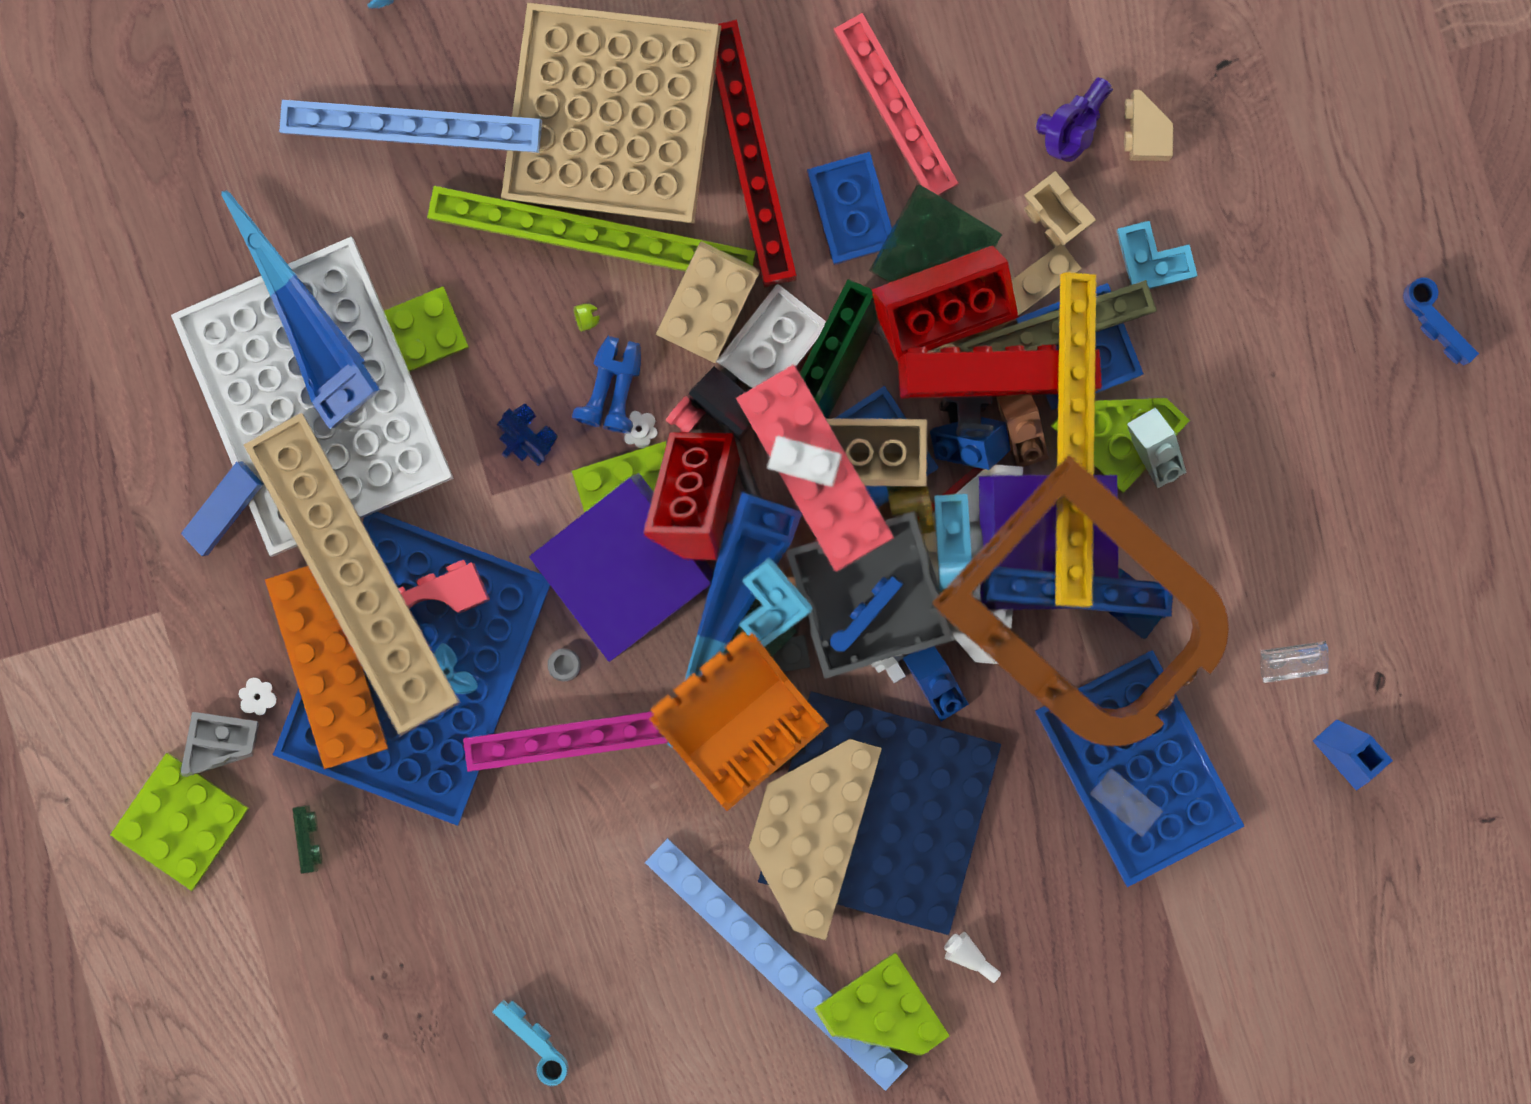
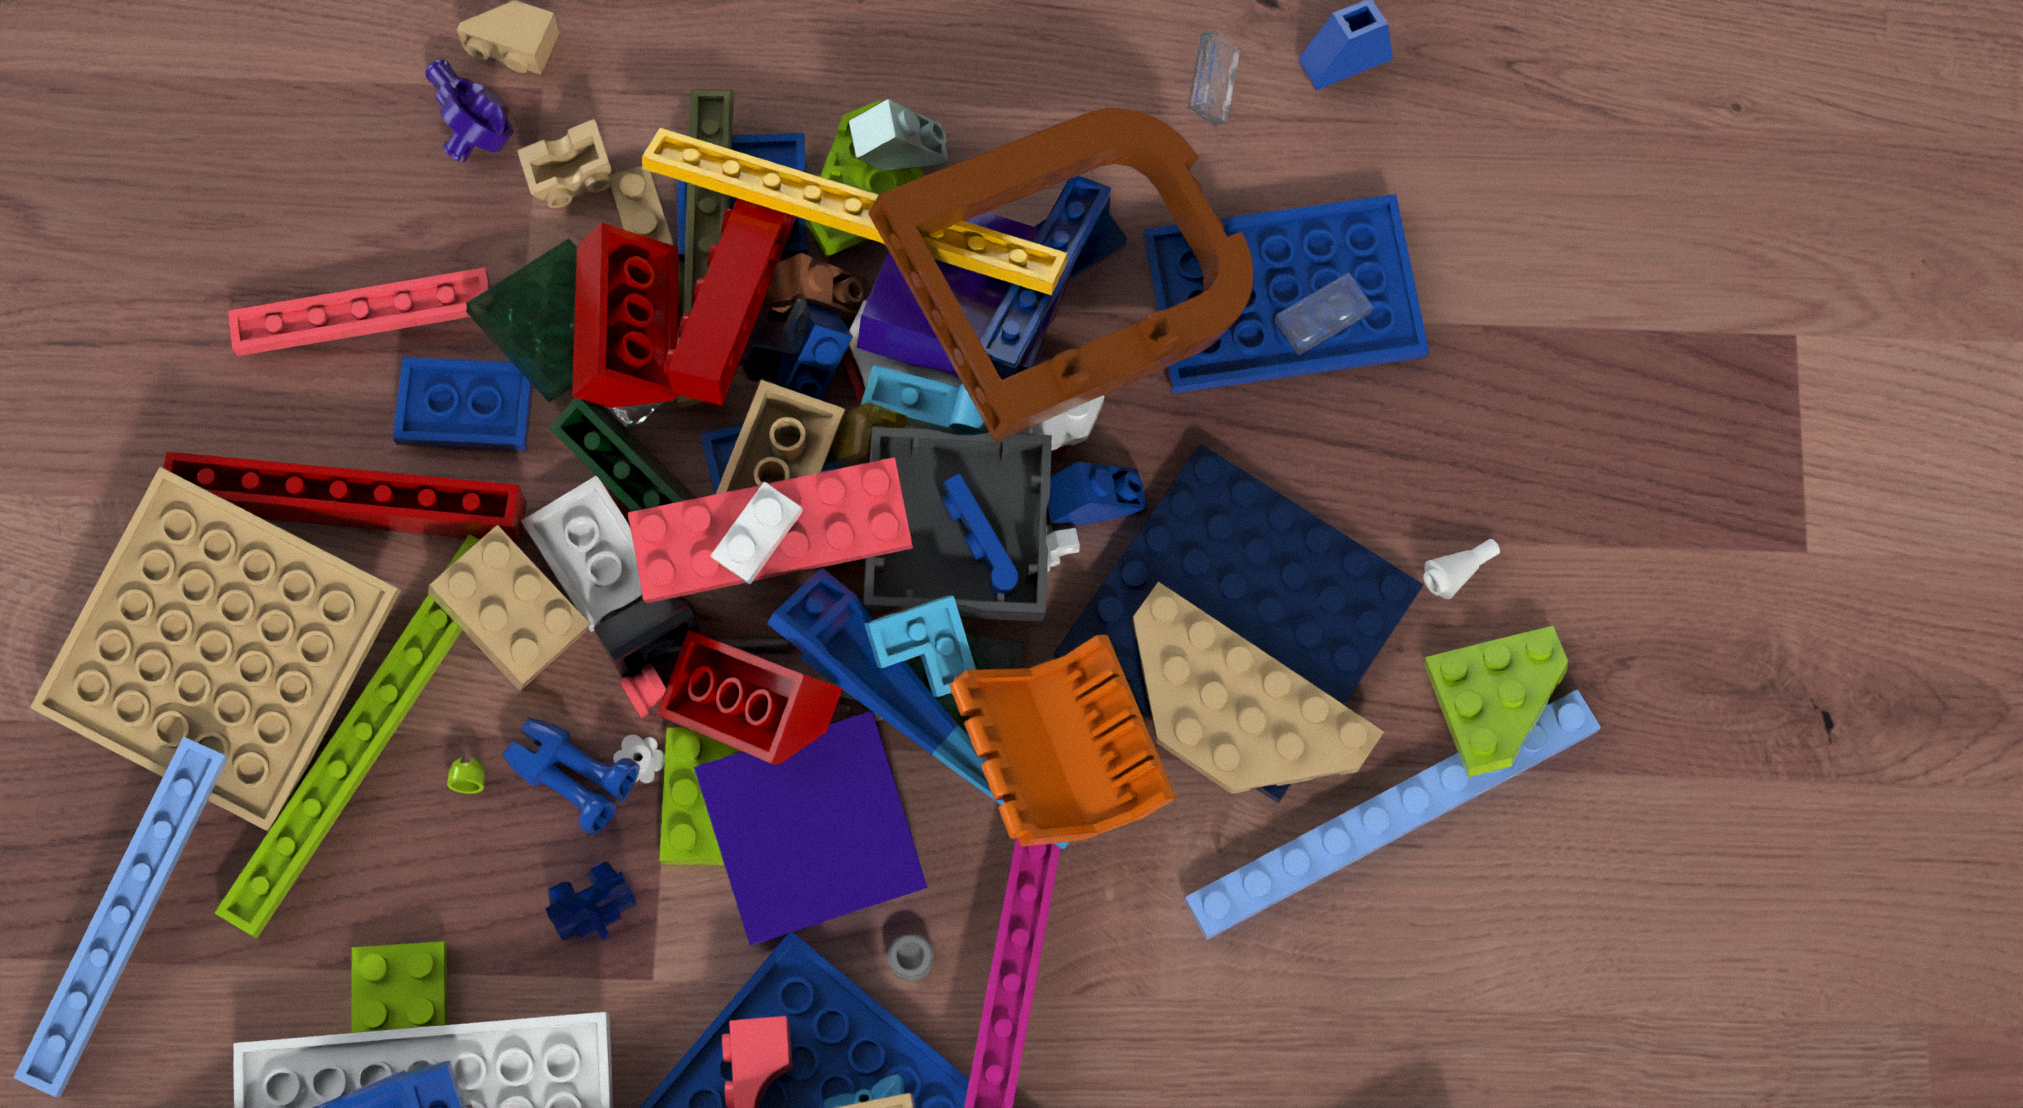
camera: 70 degrees left, 15 degrees down
medium azure plate [1116,221,1198,289] -> none

